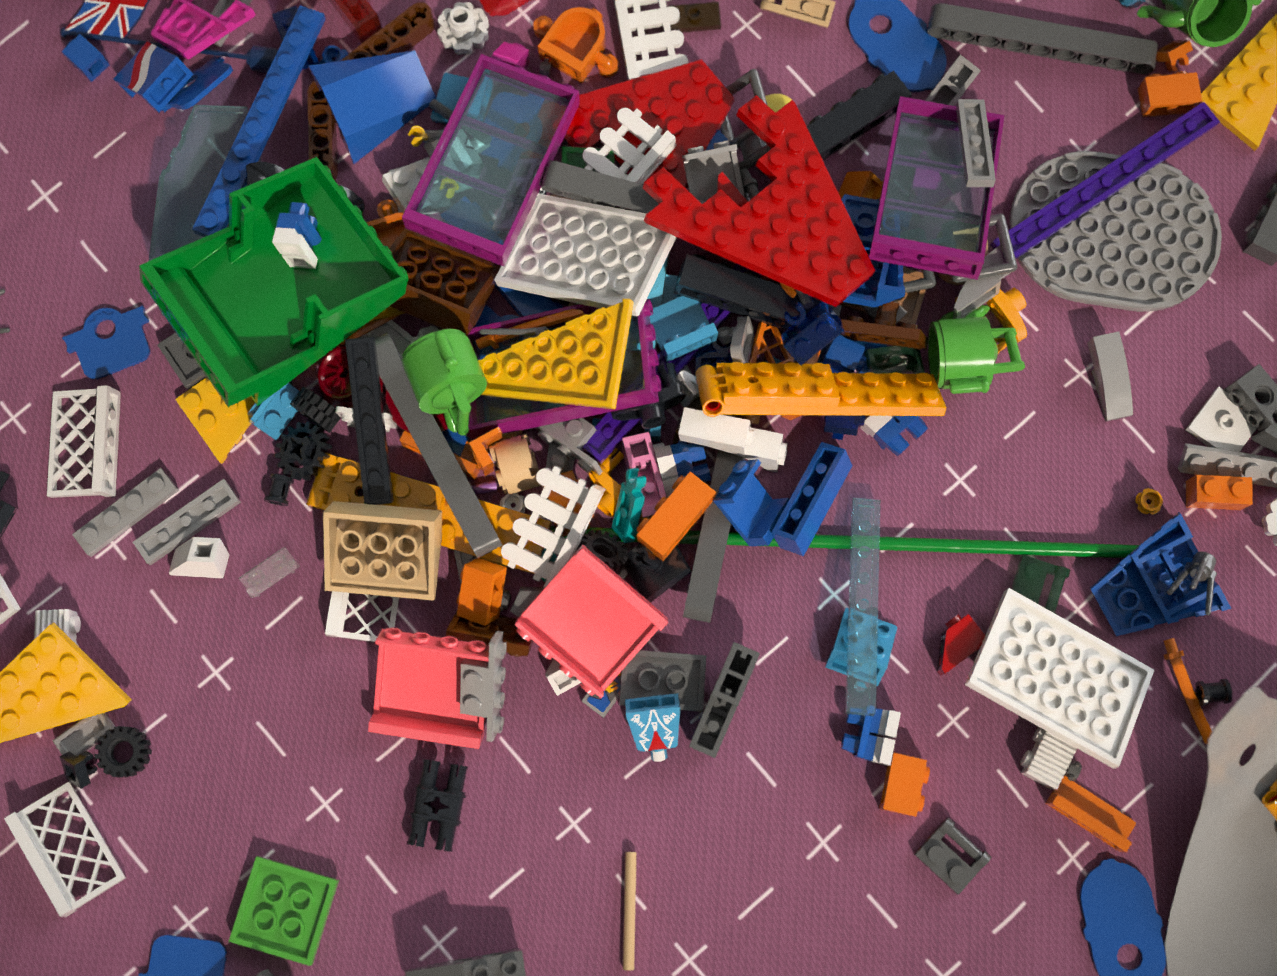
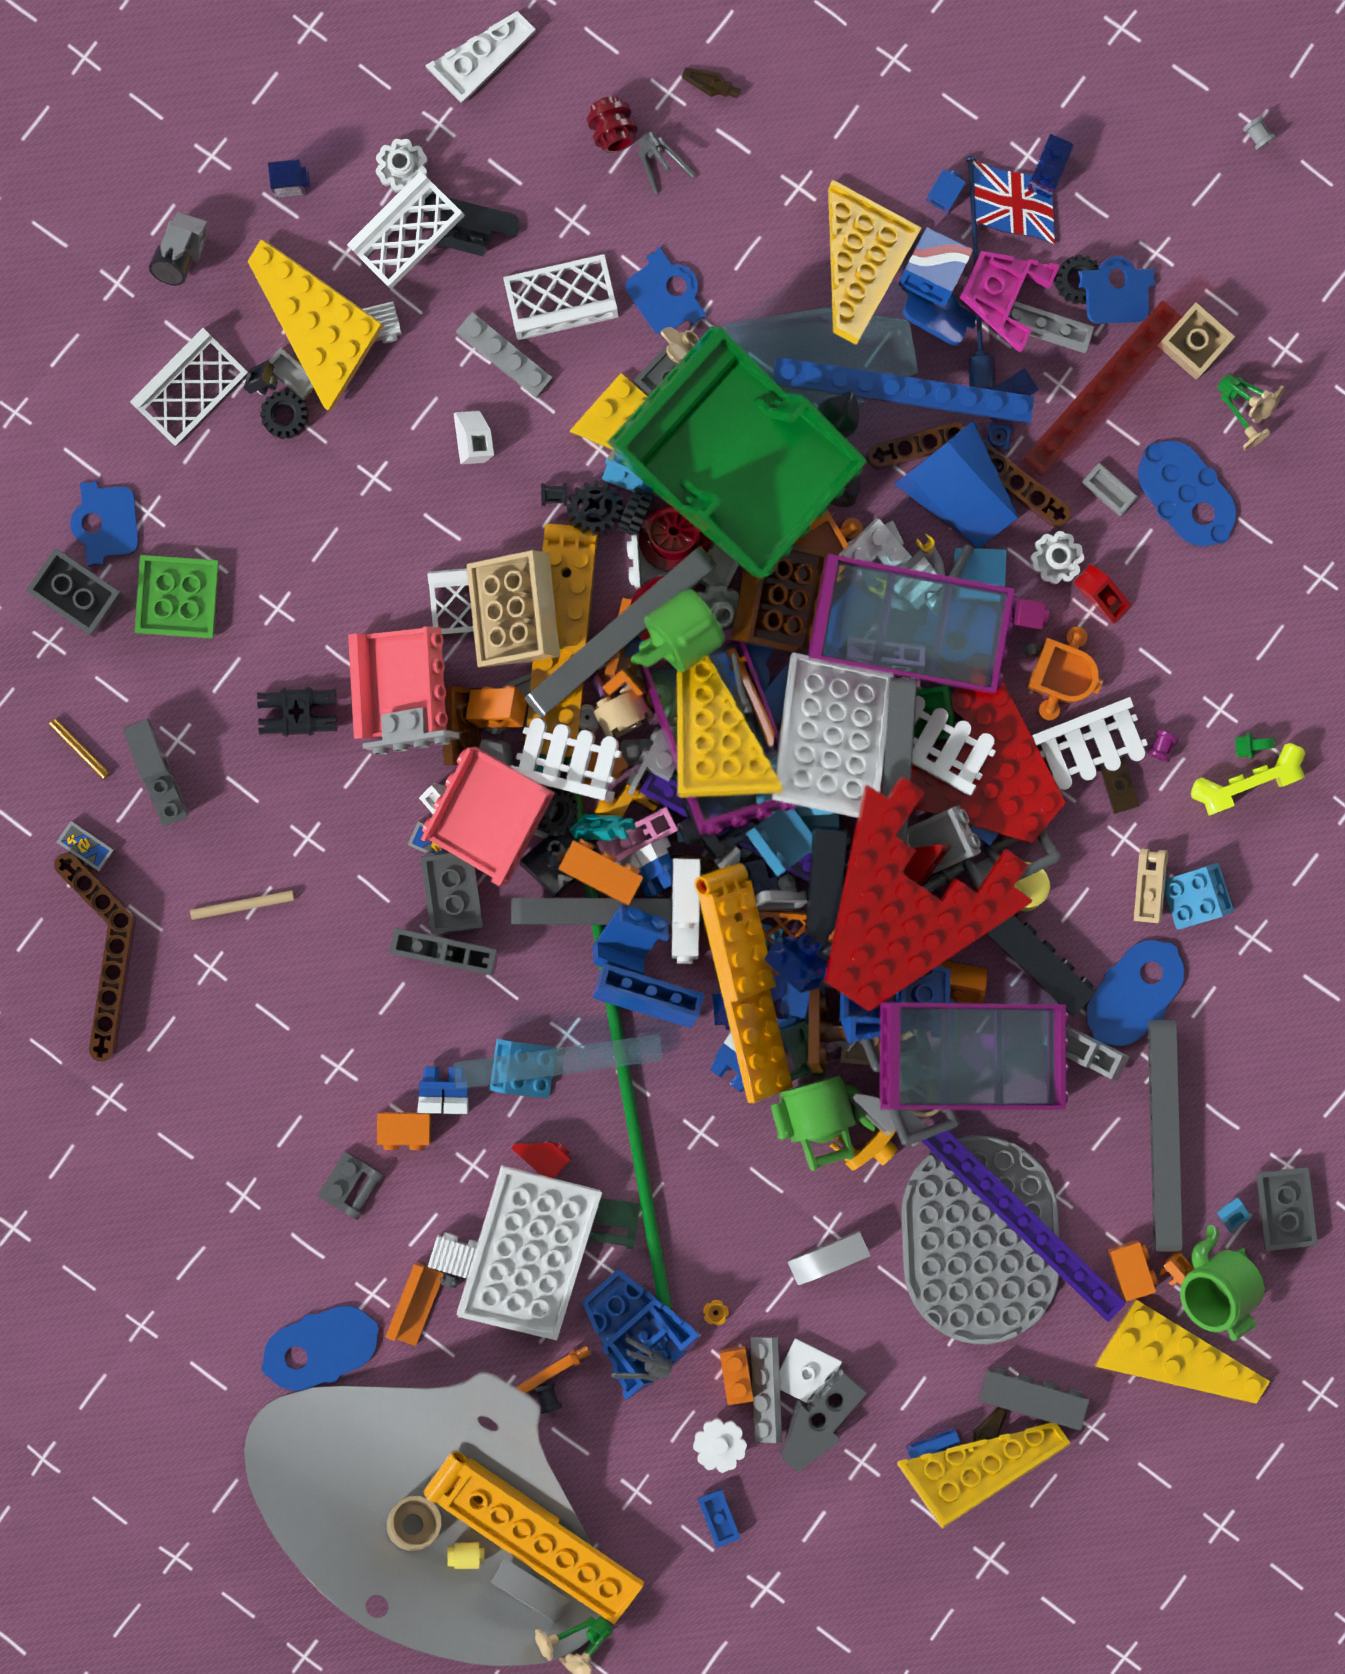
camera: 75 degrees right, 10 degrees up
light grey plate [133,479,241,565] -> none
clear hinge [239,546,300,598] -> none
hips [272,202,322,269] -> none
black tile [345,337,394,505] -> none
dark azure torso [625,693,680,762] -> none
light grey plate [956,99,996,187] -> none
none -> tan plate [661,327,699,363]
none -> yellow wing [828,180,921,345]

